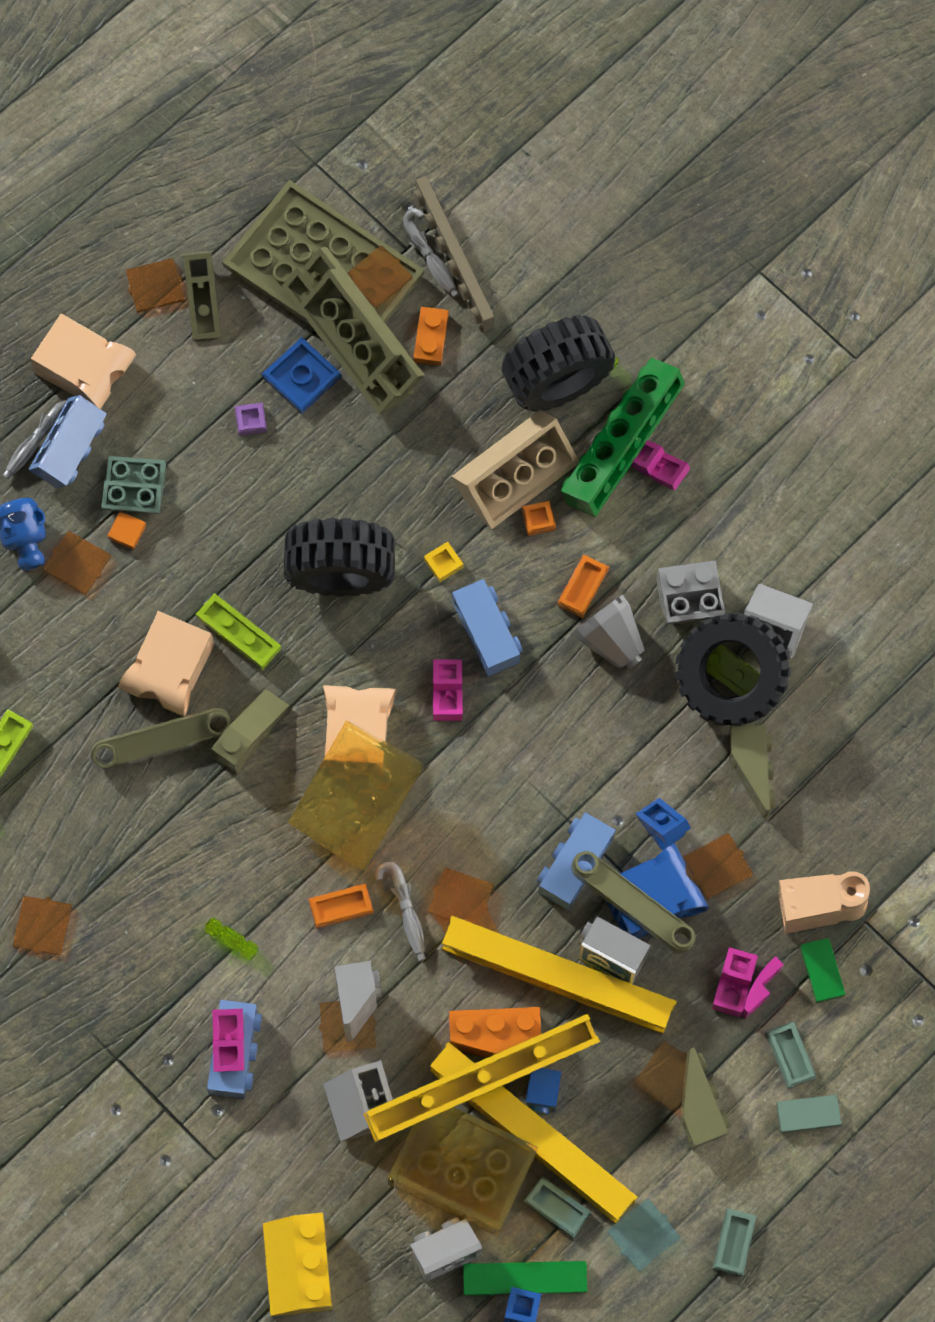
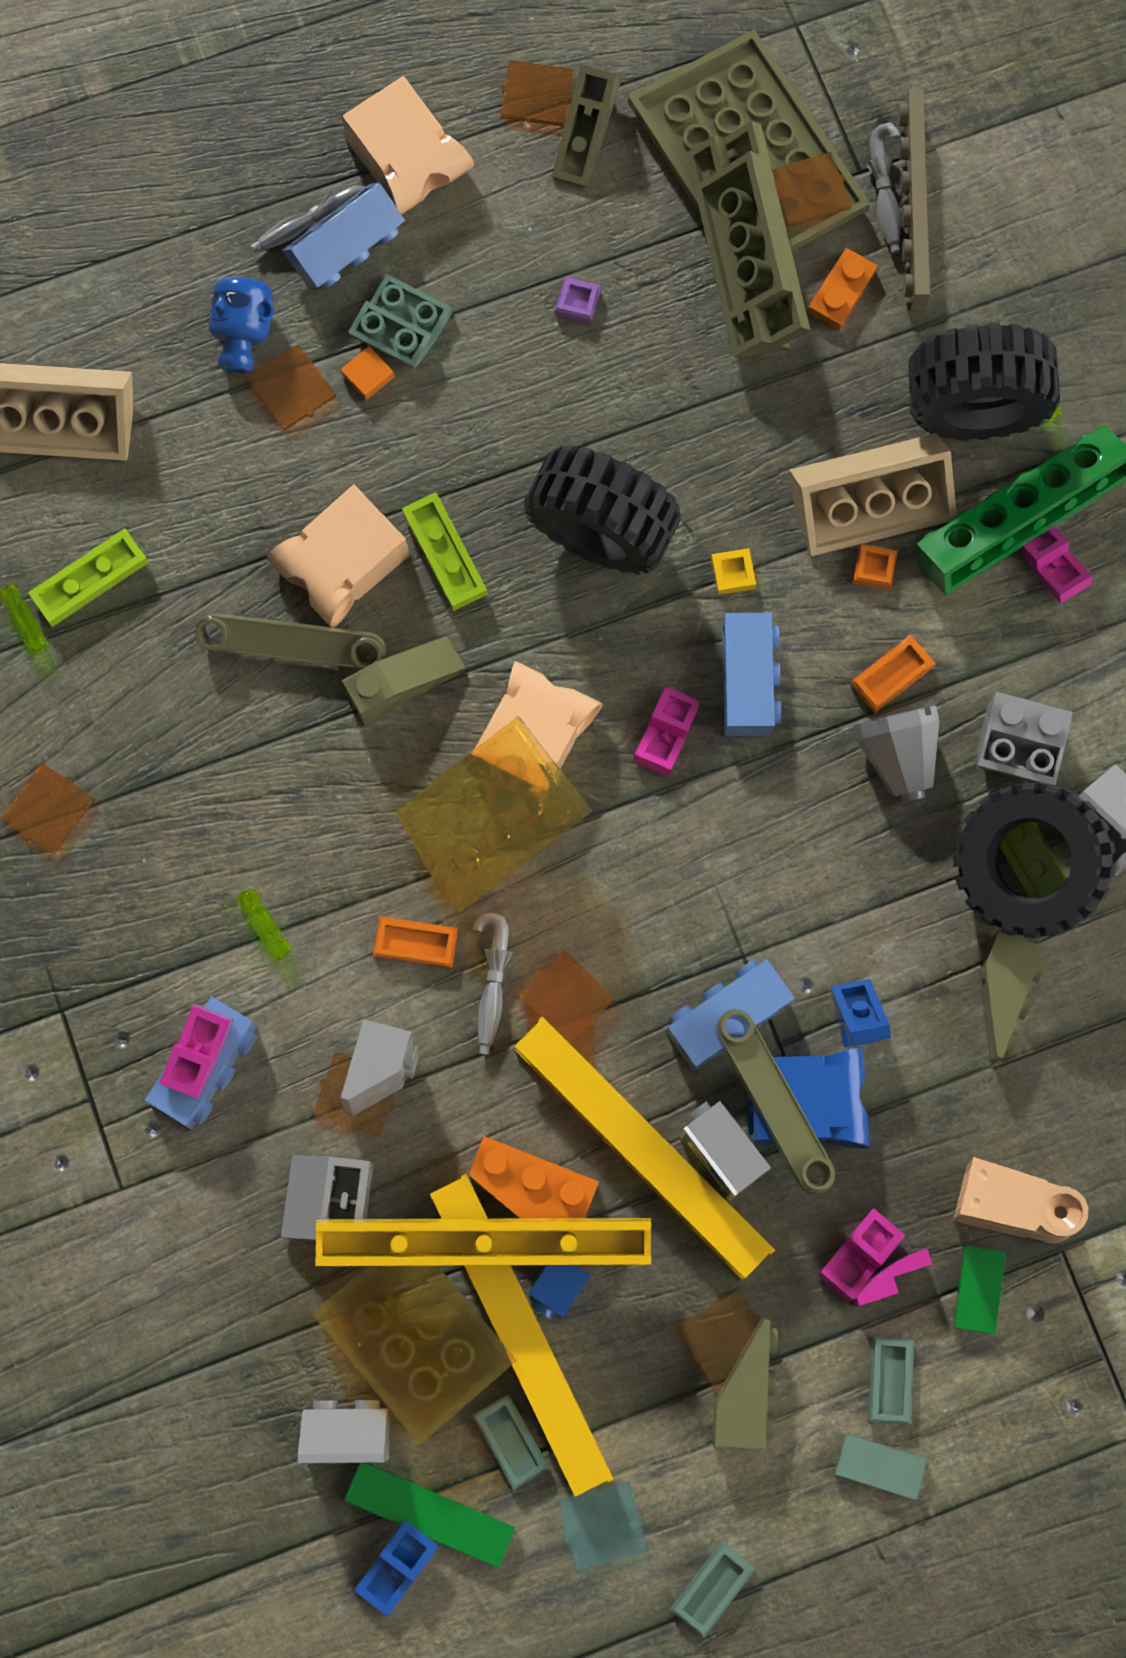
camera: 25 degrees right, 5 degrees up
blue tile [262,337,342,414] -> none
yellow slope [263,1212,332,1317] -> none
clear orange piece [684,833,753,899] -> none

